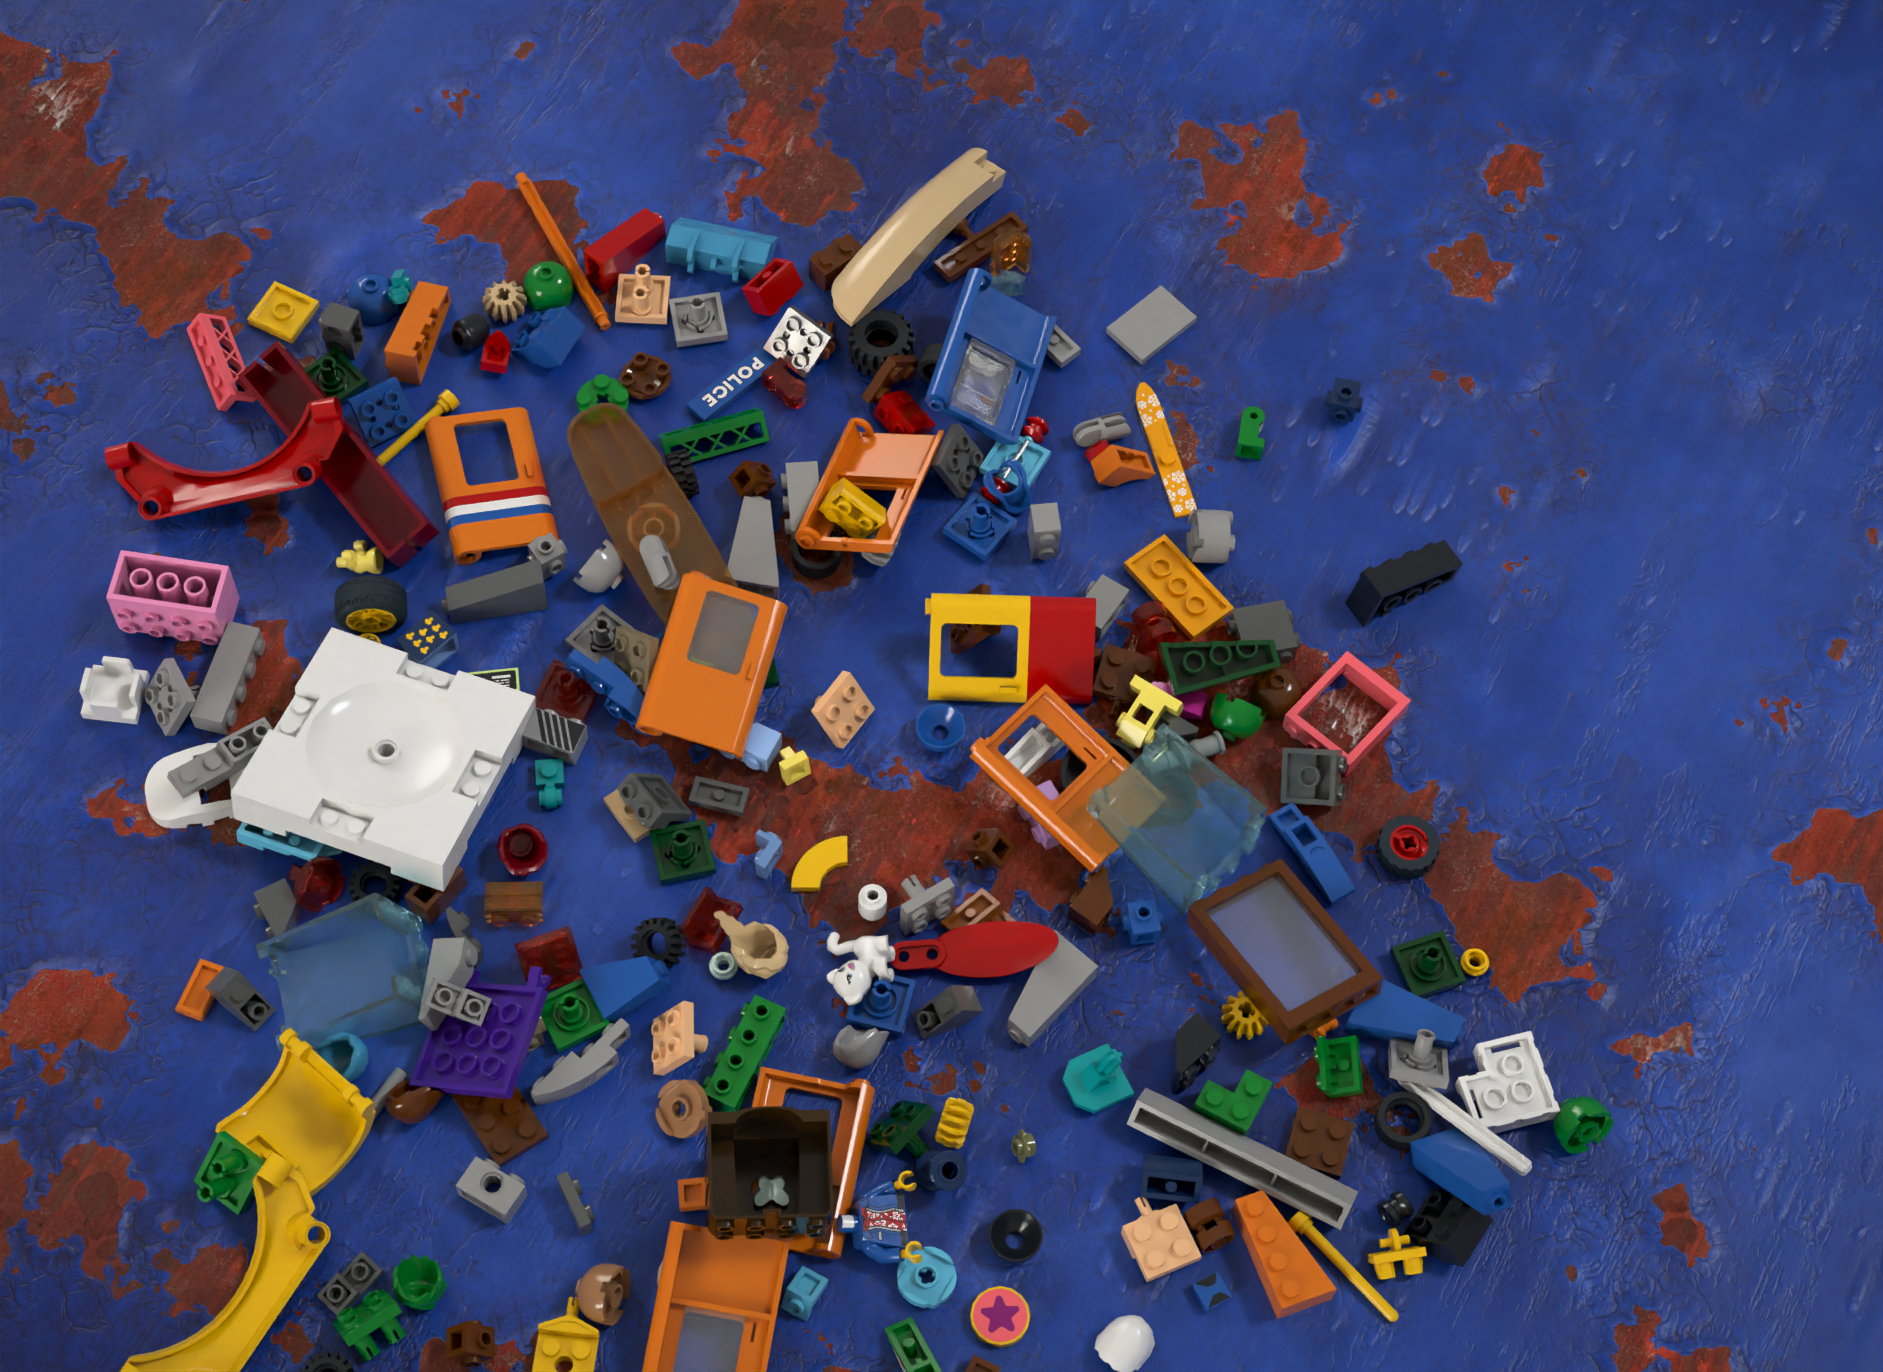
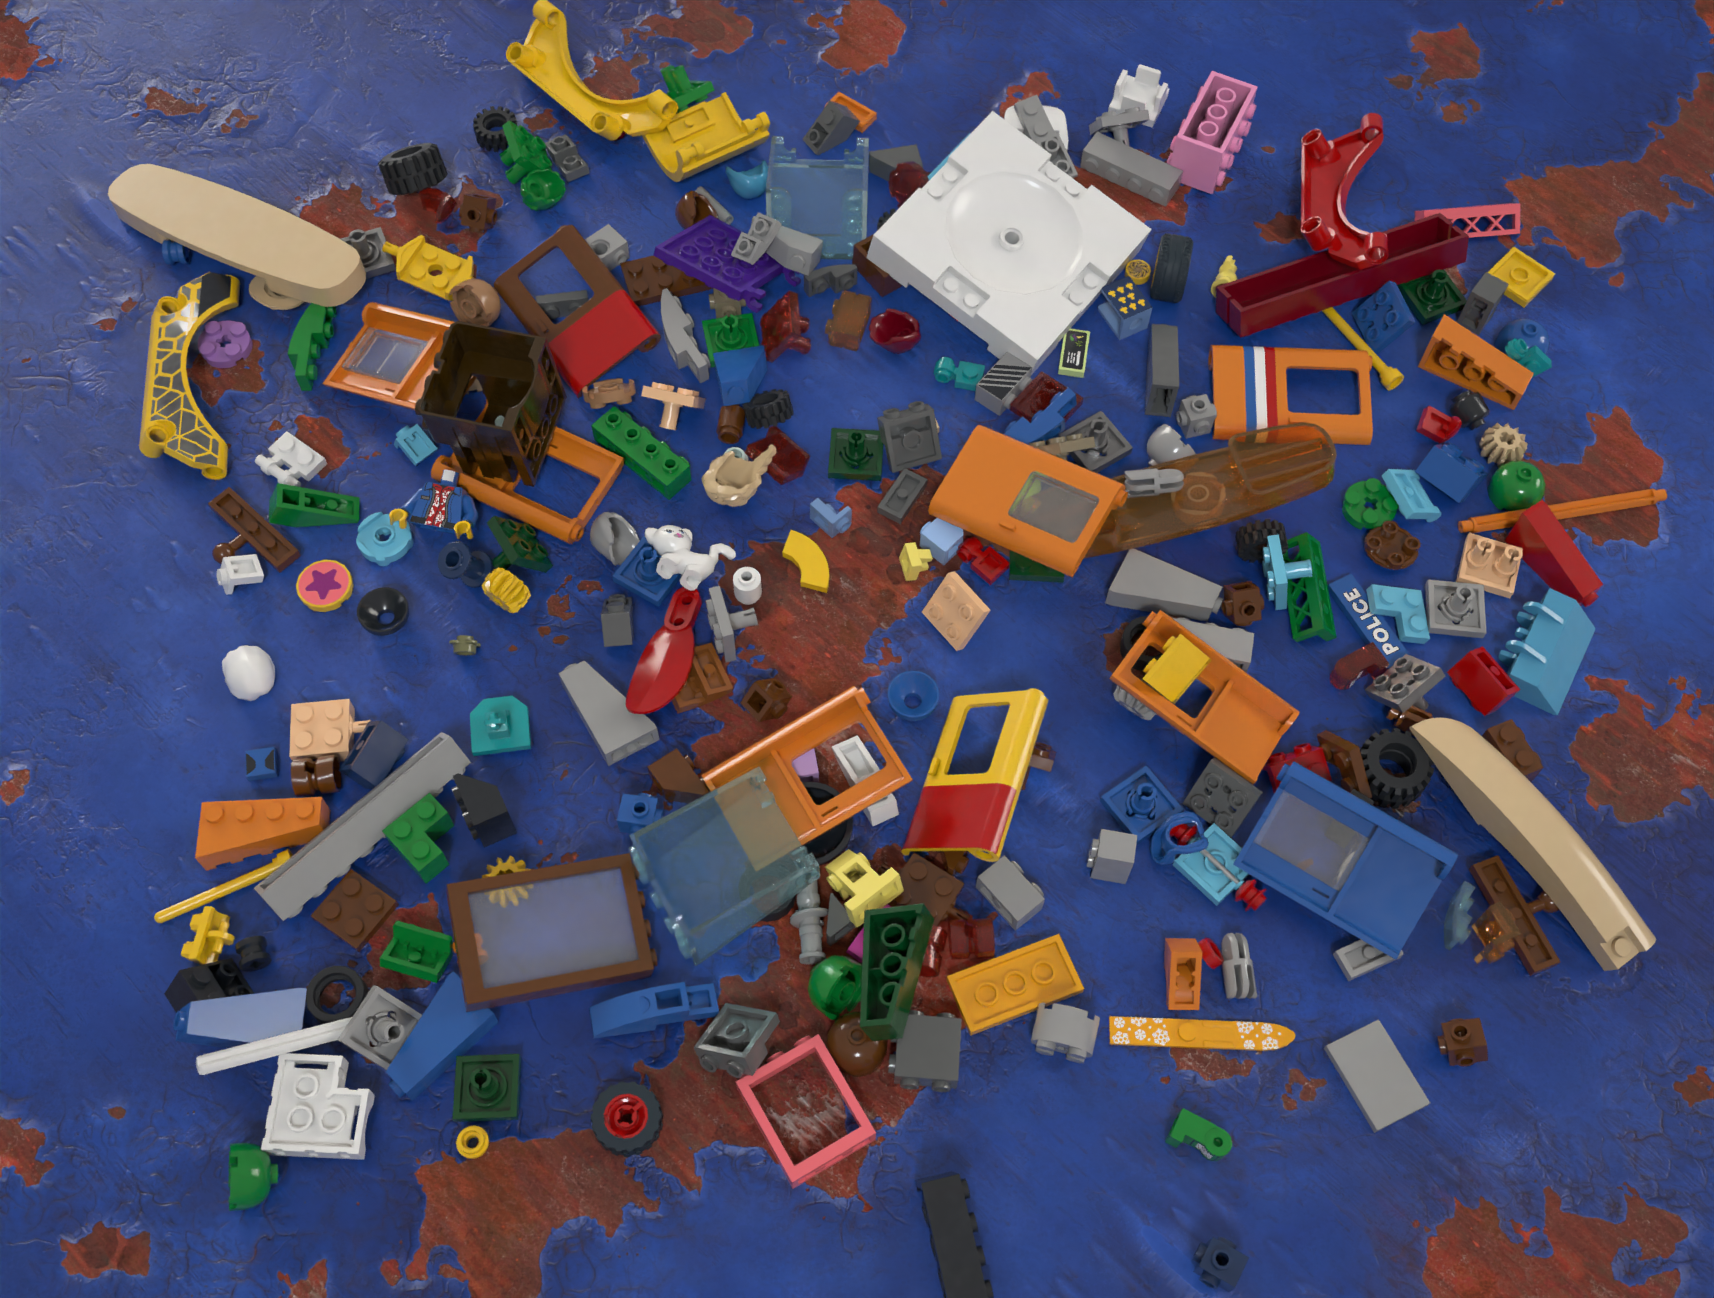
camera: 110 degrees right, 0 degrees up
none -> piece [494,225,661,399]
none -> reddish brown brick [716,404,746,444]
none -> red plate [956,537,1010,585]
none -> medium azure plate [1262,534,1312,610]
none -> medium azure plate [1366,584,1430,644]
none -> medium azure plate [1381,469,1442,522]
none -> reddish brown brick [1437,1017,1488,1067]

